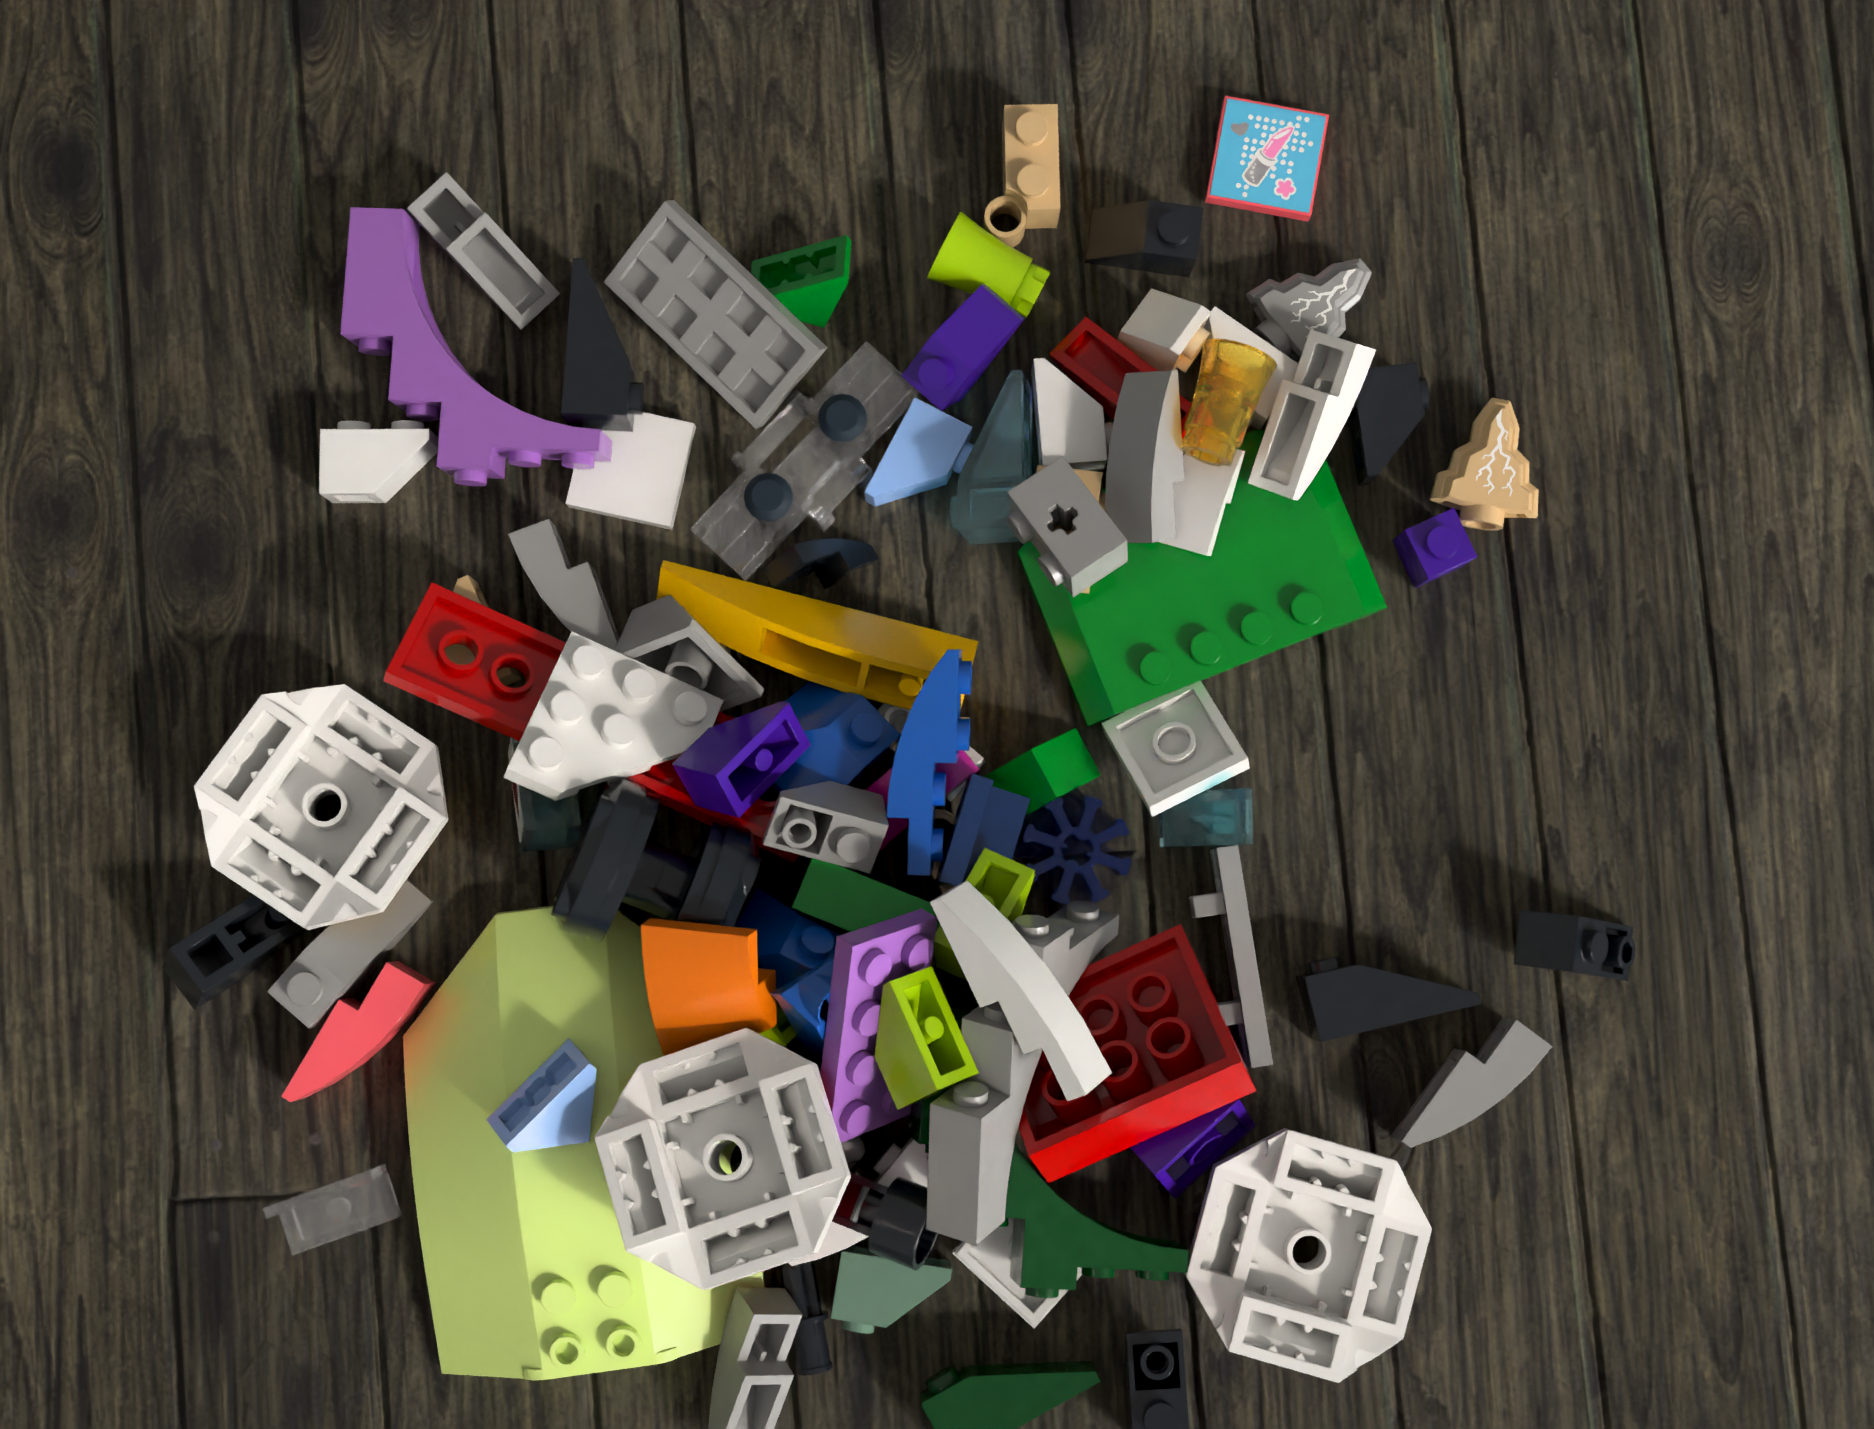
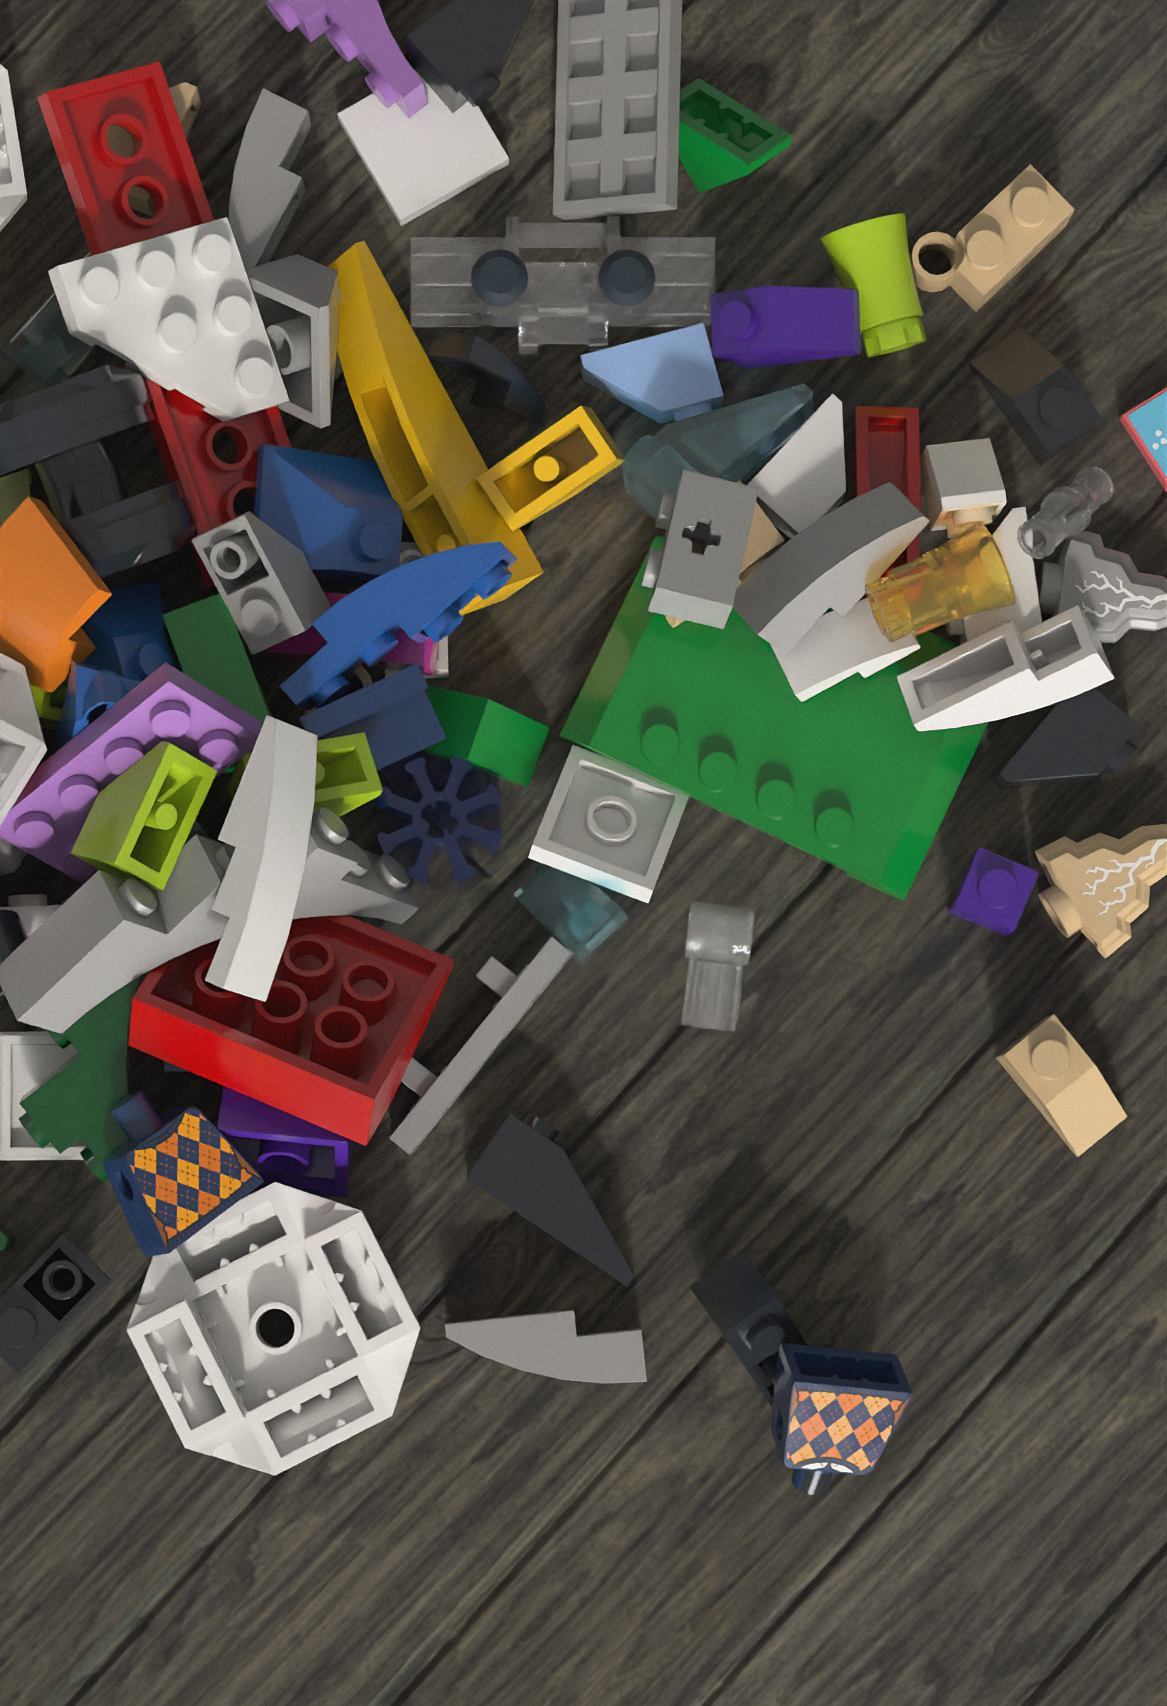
camera: 45 degrees right, 0 degrees up
dark purple slope [672,701,811,818] -> none
none -> dark blue torso [103,1089,264,1257]
none -> yellow slope [476,406,626,531]
none -> clear piece [680,900,755,1032]
none -> dark blue torso [771,1343,912,1495]
none -> tan slope [996,1014,1127,1157]
none -> clear pin [1017,466,1114,559]

